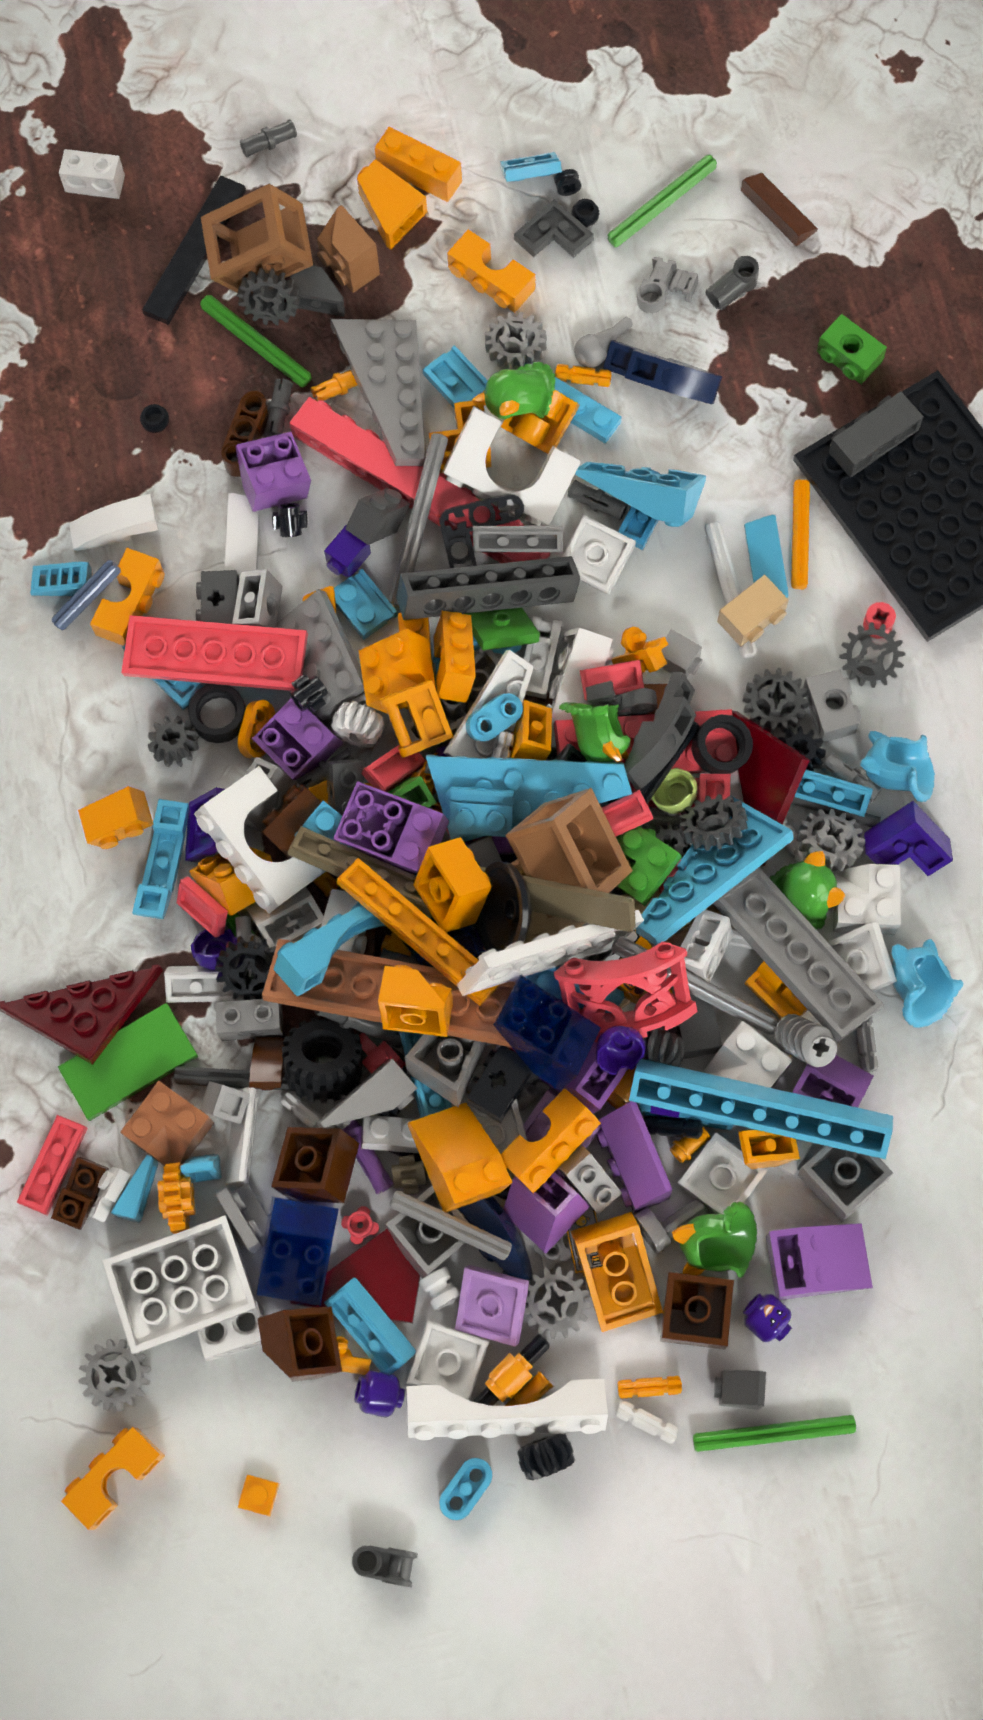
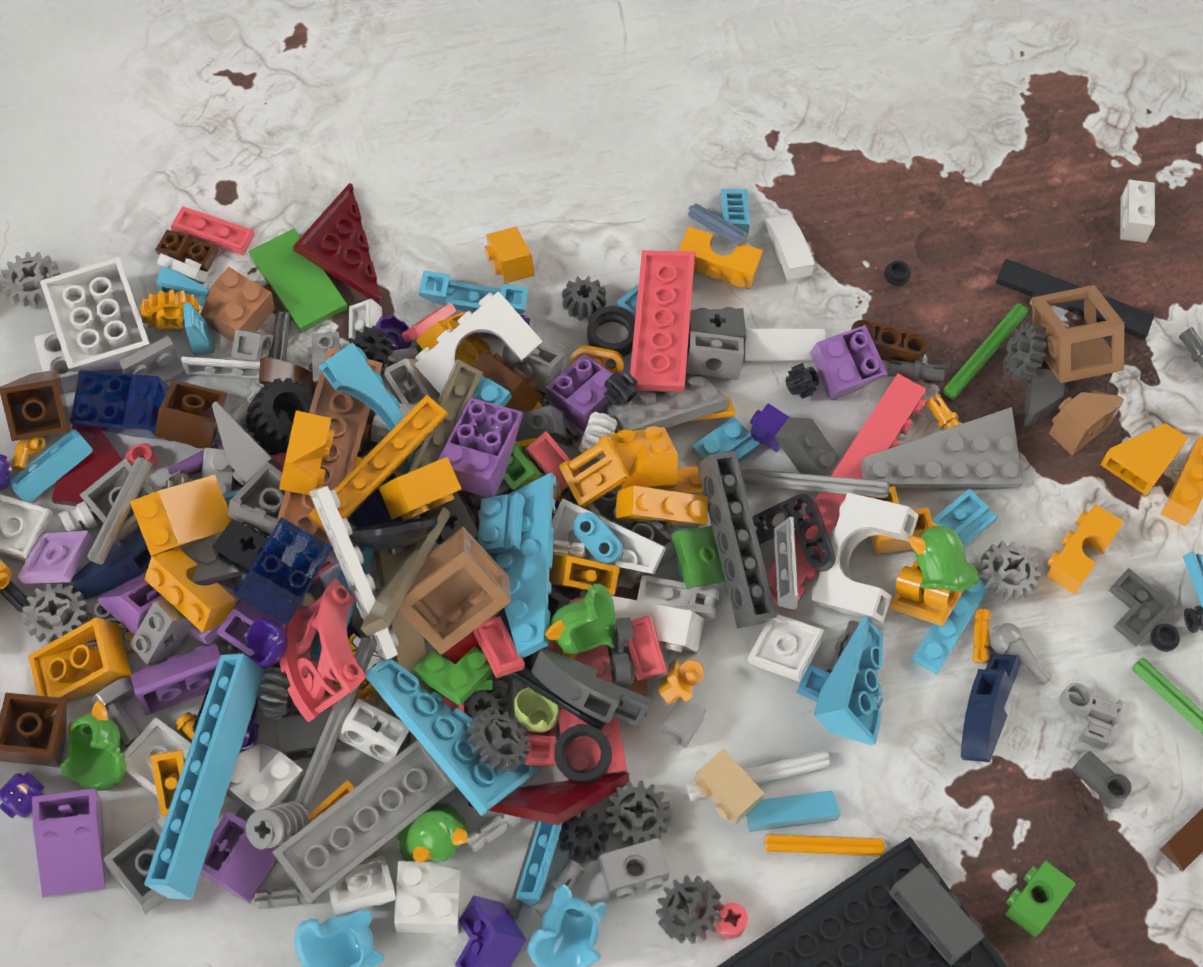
camera: 80 degrees right, 10 degrees down
light grey gear [796,809,865,871] -> none

